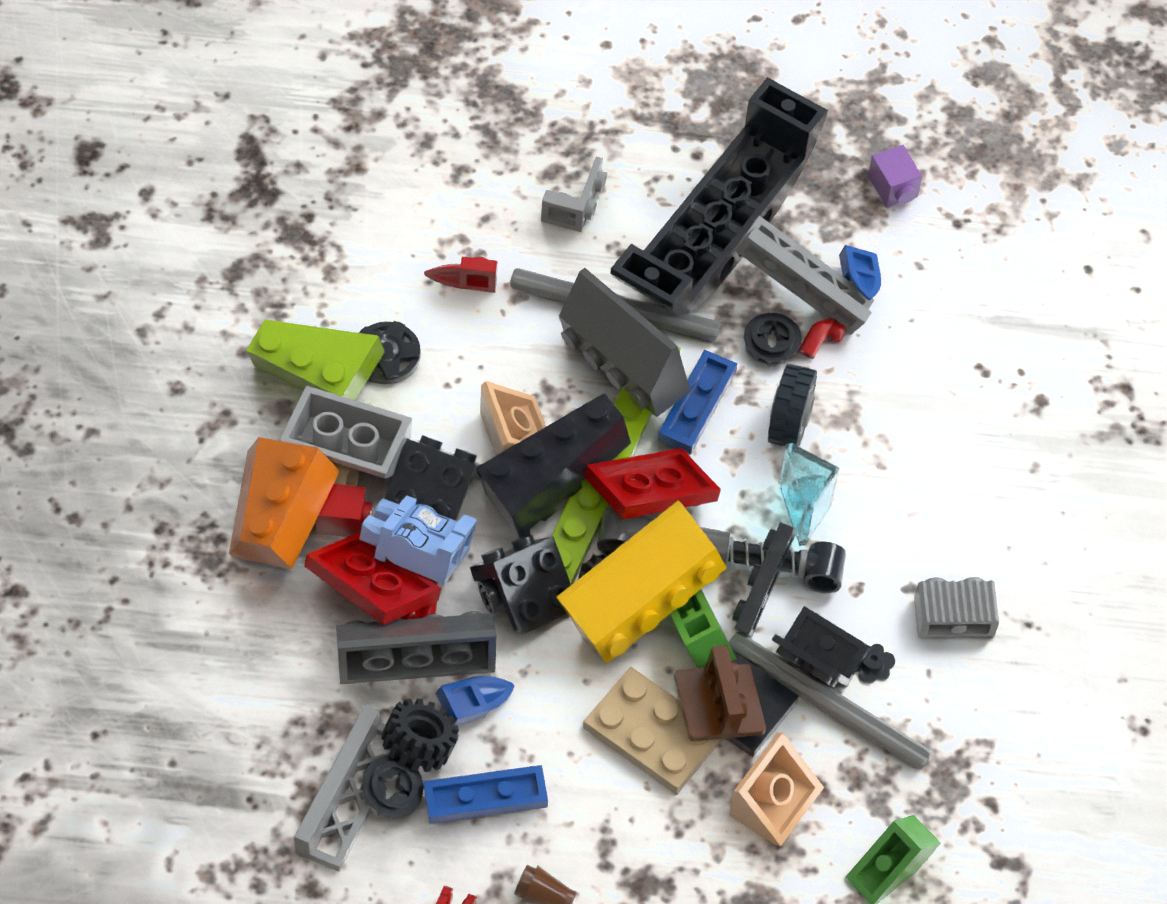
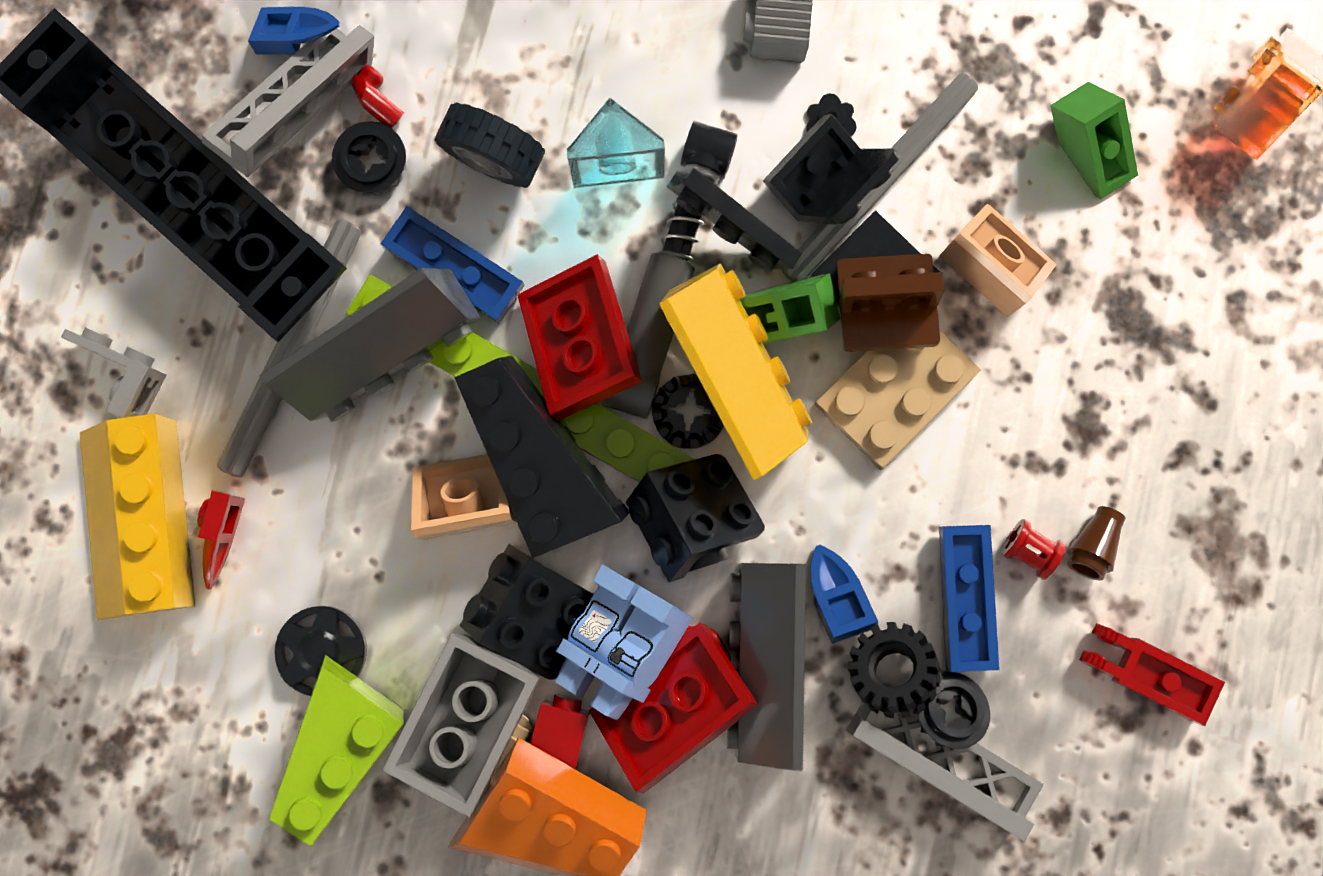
camera: 80 degrees left, 25 degrees up
none -> yellow slope [79,413,195,620]
none -> red bush [1001,519,1067,580]

